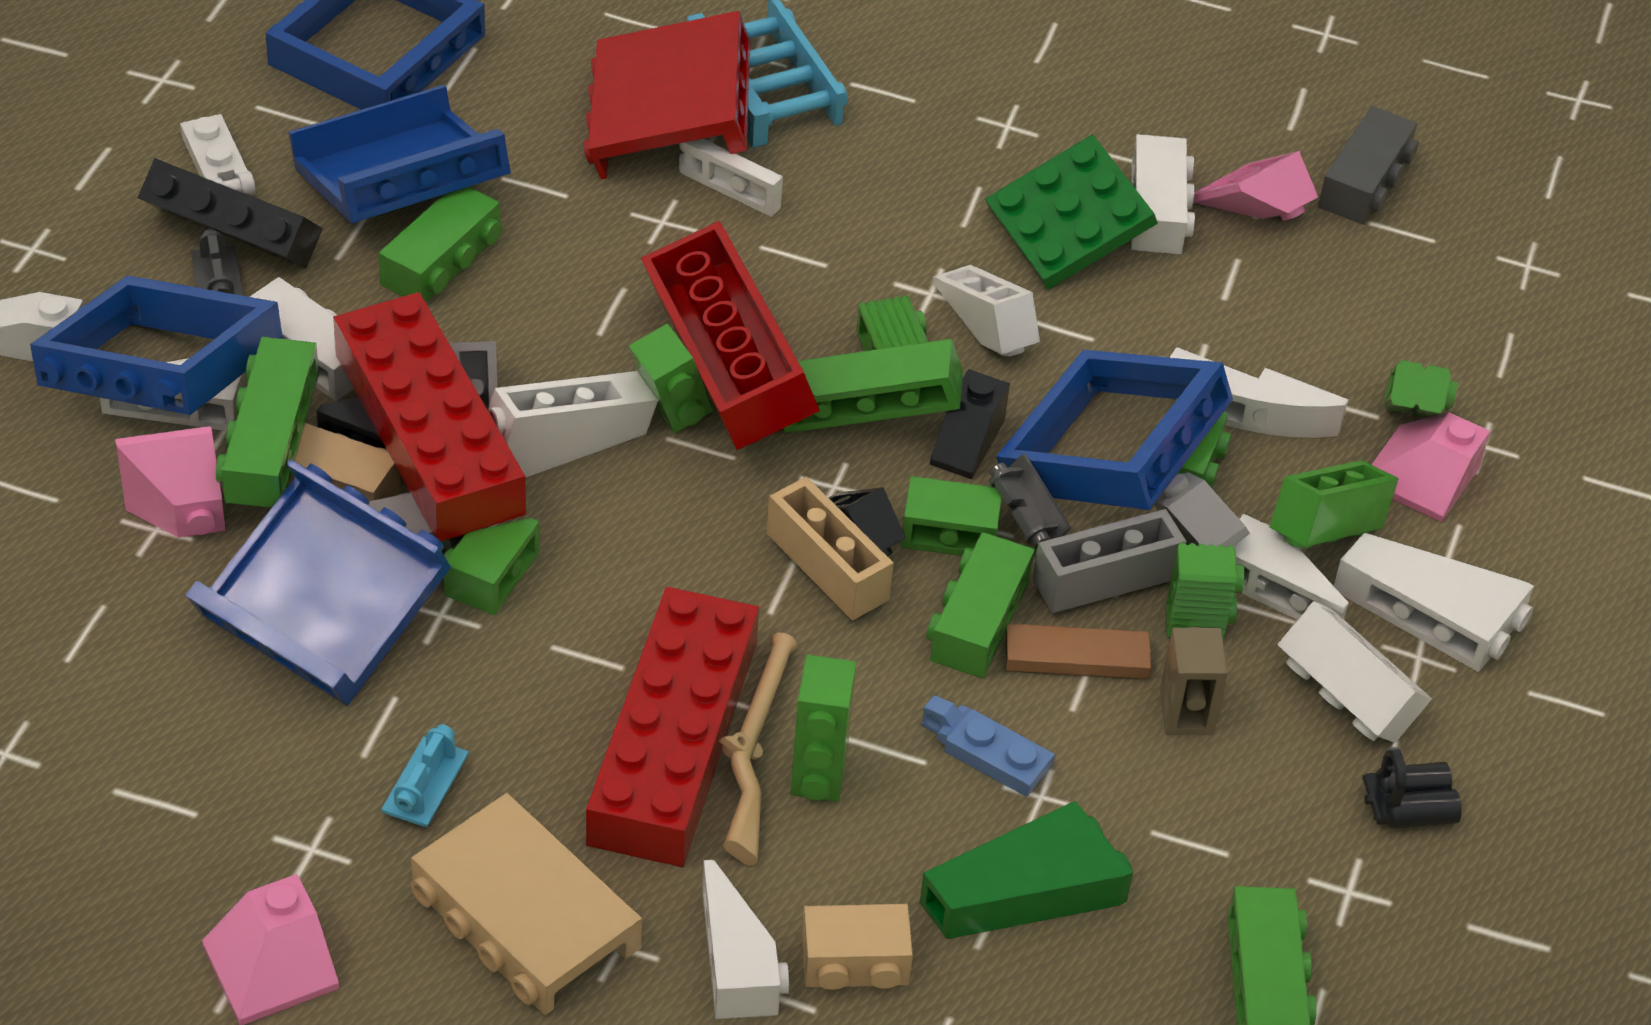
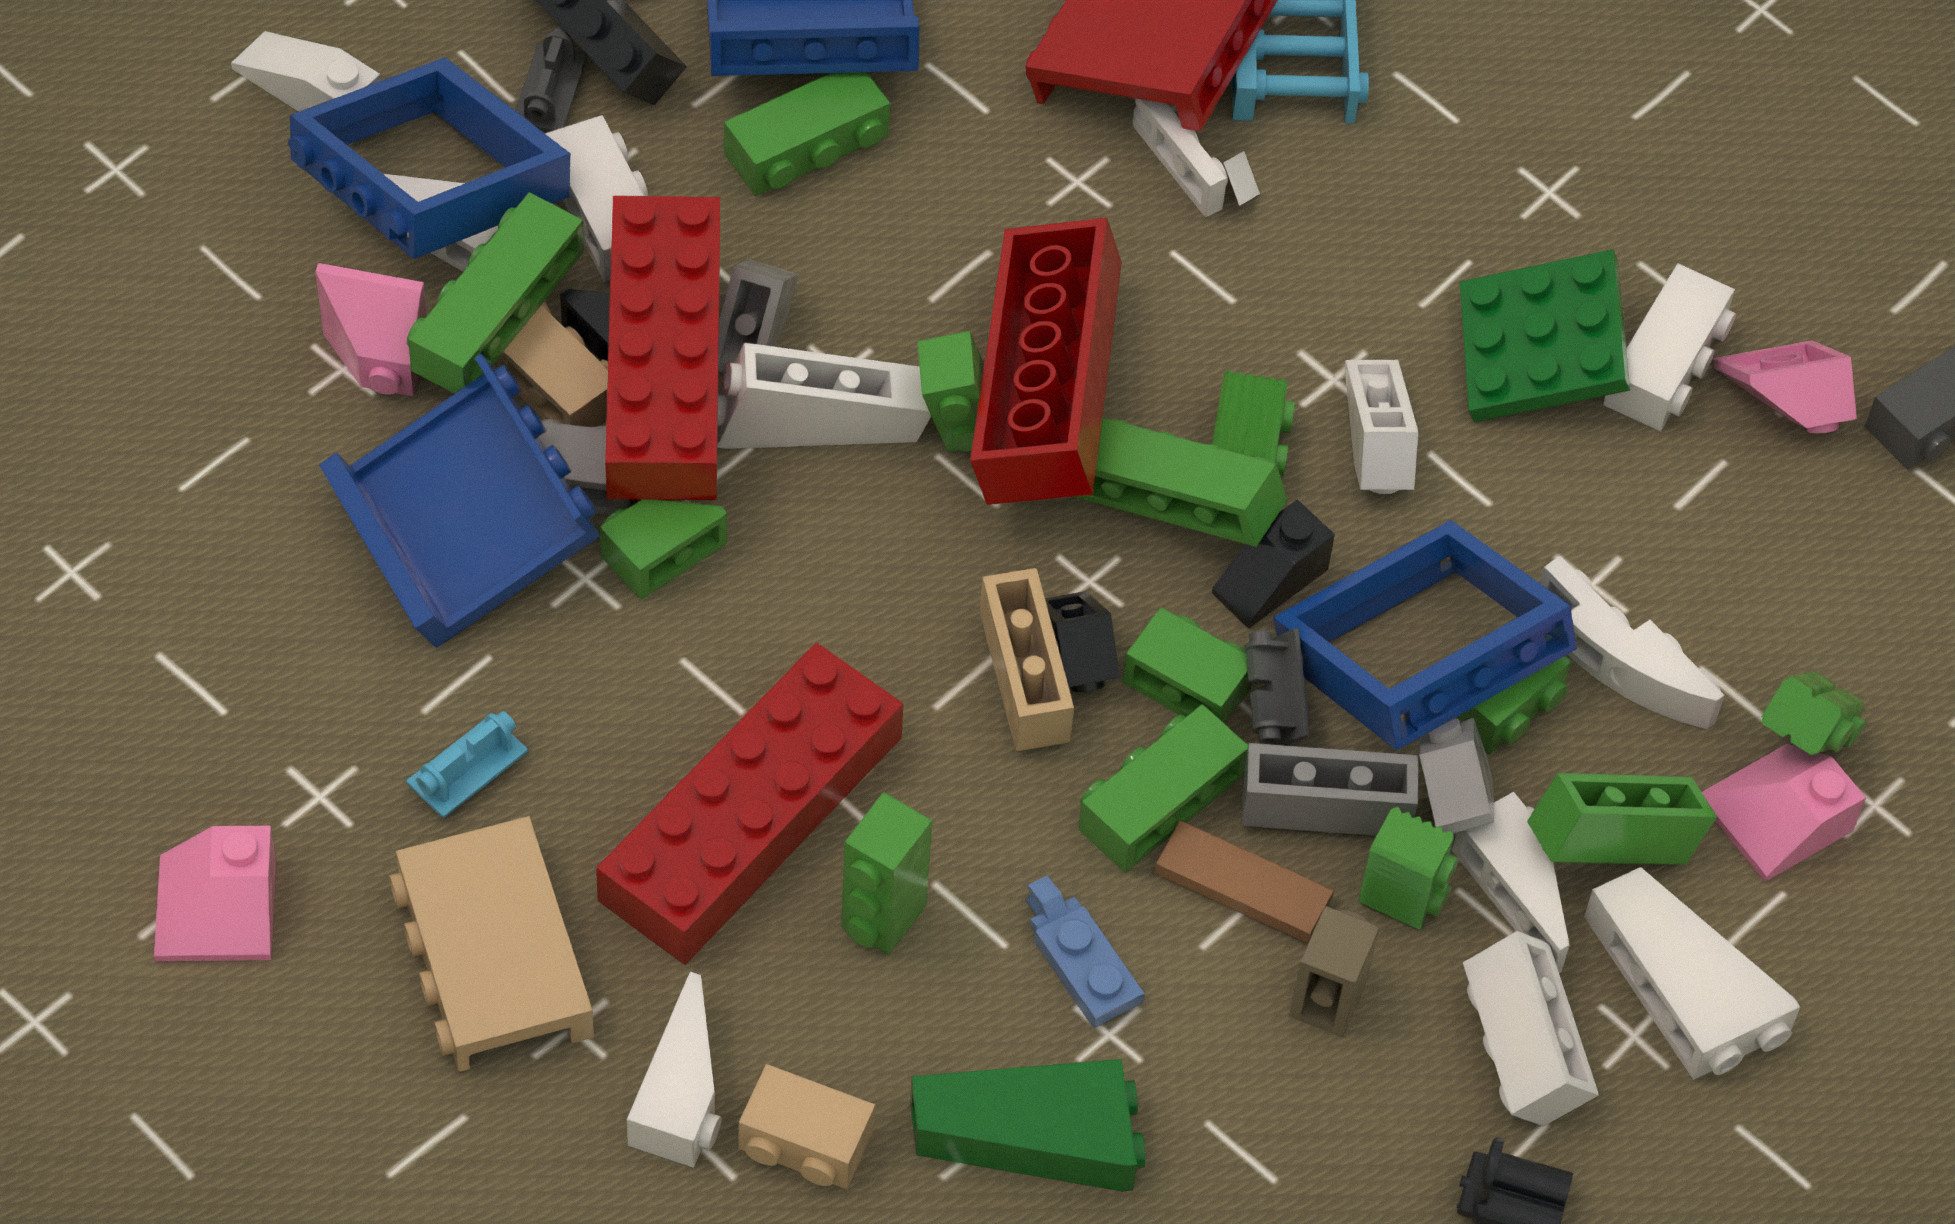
camera: 25 degrees right, 10 degrees up
tan piece [719,633,798,866] -> none
none -> white sticker [1223,151,1260,206]

